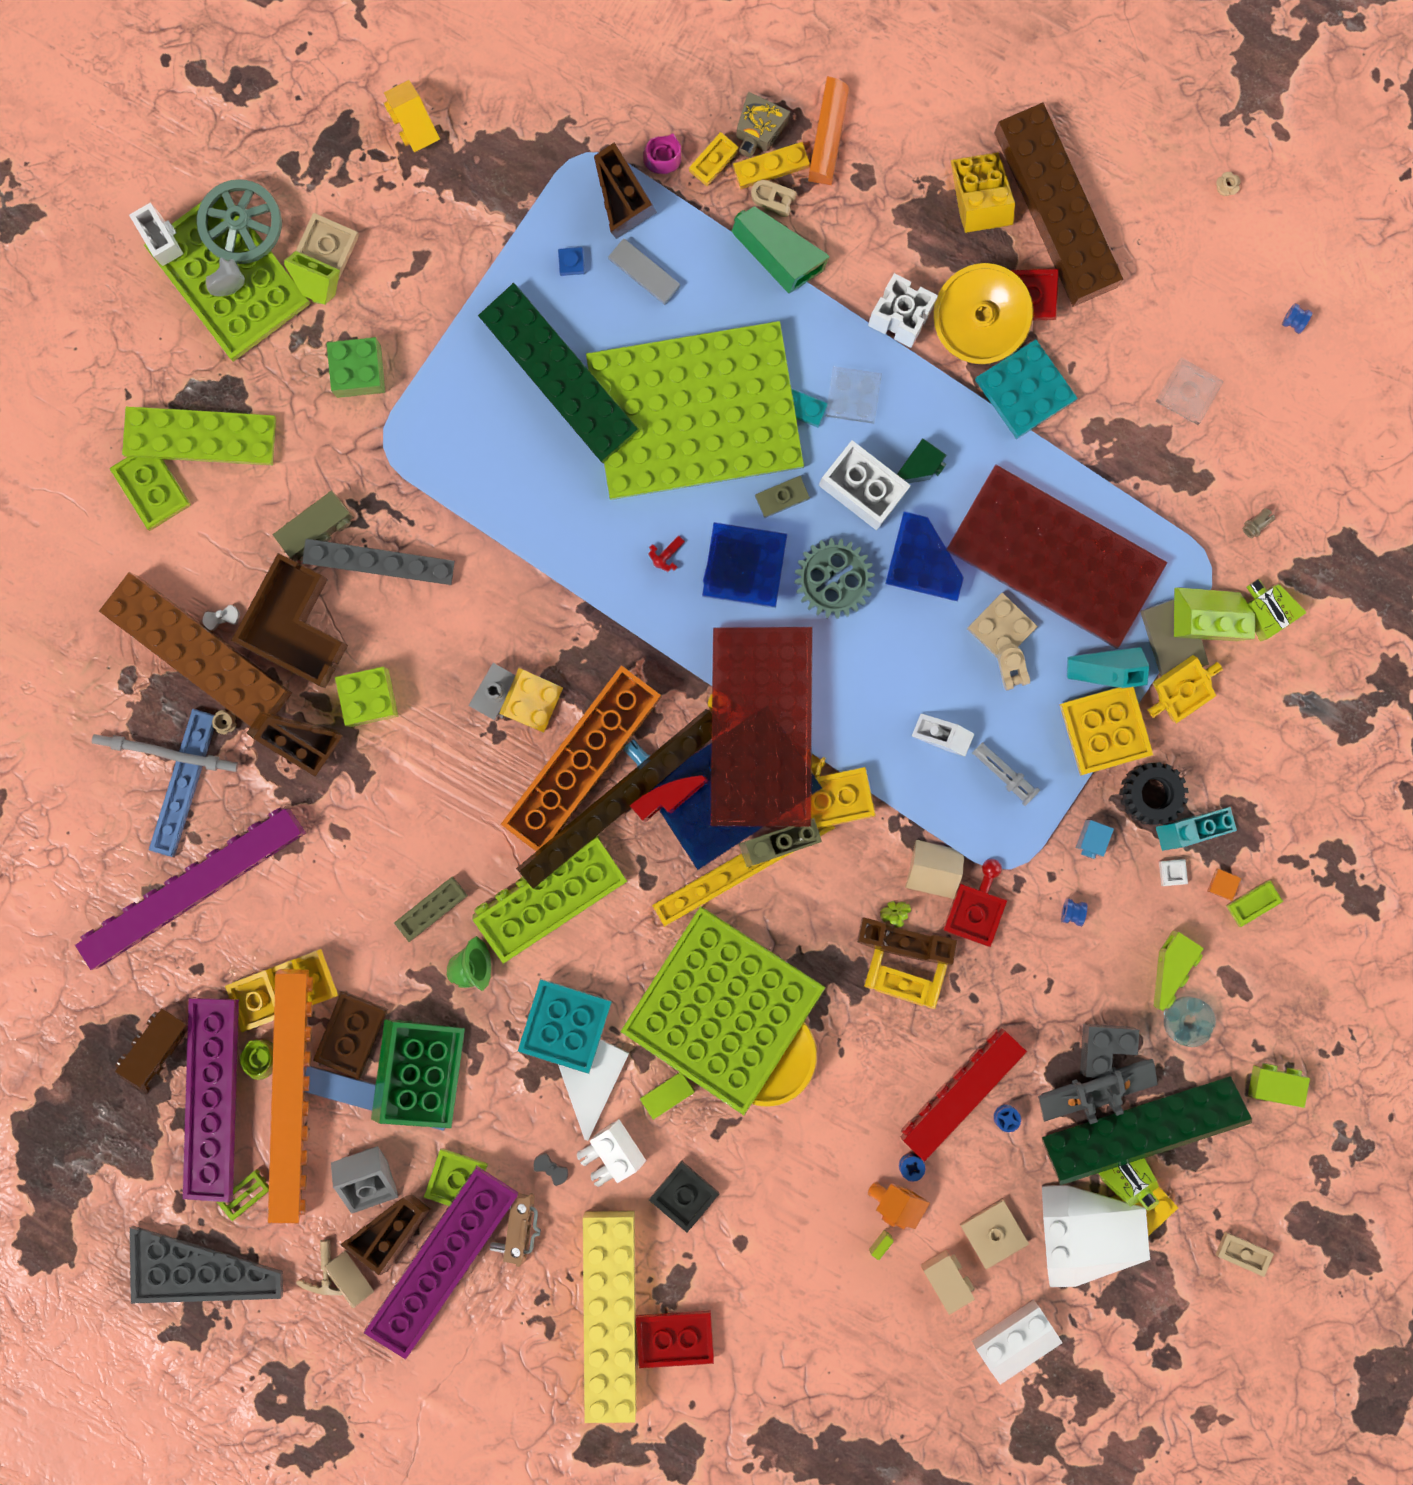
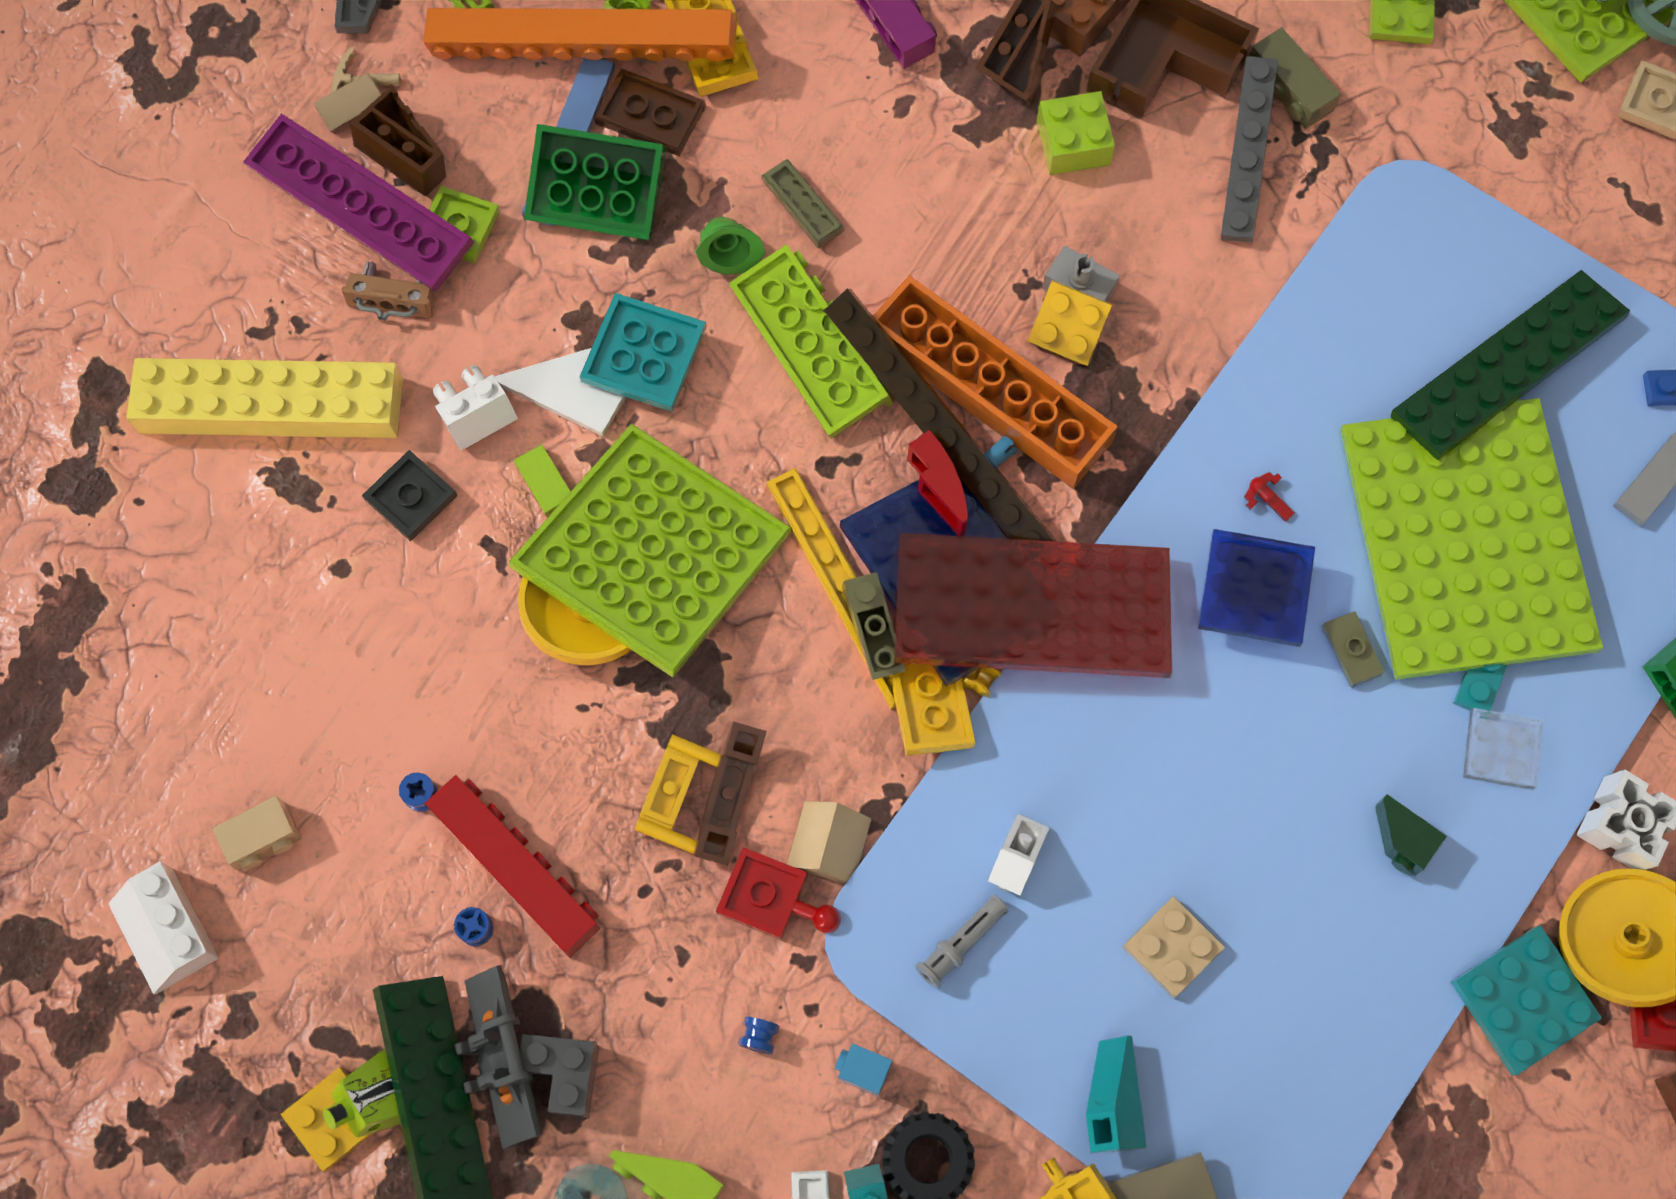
camera: 90 degrees right, 15 degrees down
lime slope [284,251,340,305] -> none
bright green brick [326,337,385,398] -> none
light grey slope [331,1146,398,1214] -> none
dark grey piece [533,1153,568,1186] -> none
red plate [636,1310,714,1369] -> none
sand green gear [794,538,875,619] -> none
white slope [818,440,911,531] -> none
orange brick [868,1182,930,1230] -> none
lime tile [869,1230,894,1260] -> none
lime plant [880,901,911,928] -> none
clear blue plate [885,511,964,602] -> none
clear red plate [945,464,1168,649] -> none
tan plate [960,1199,1029,1269] -> none
tan plate [997,644,1030,691] -> none
white wedge [1042,1185,1150,1287] -> none
yellow plate [1059,687,1153,776] -> none

